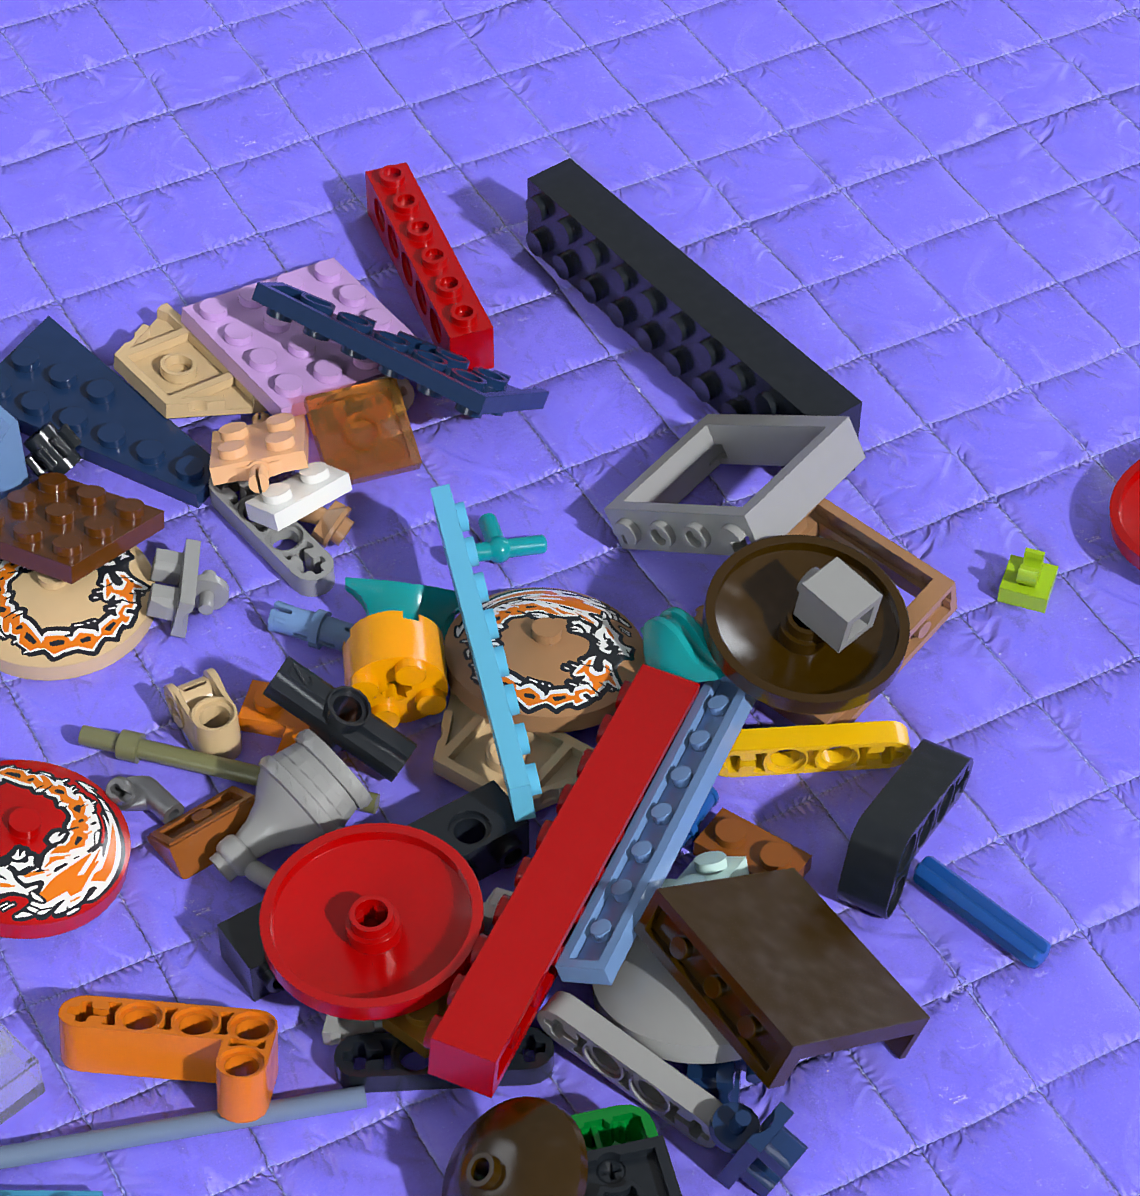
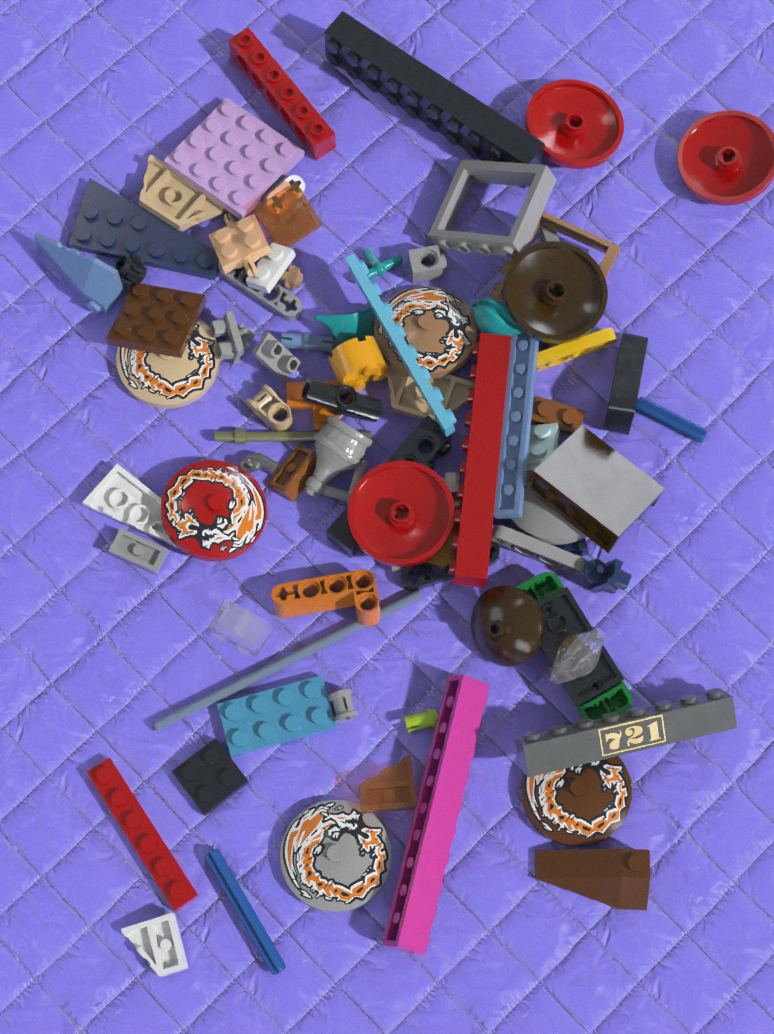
camera: 15 degrees left, 25 degrees up
dark blue wing [252,282,549,418] -> none
light grey brick [793,557,883,653] -> none
lime tile [997,547,1059,613] -> none
none -> light grey hips [251,332,300,380]
none -> light grey brick [408,245,447,283]
none -> red dish [524,79,624,169]

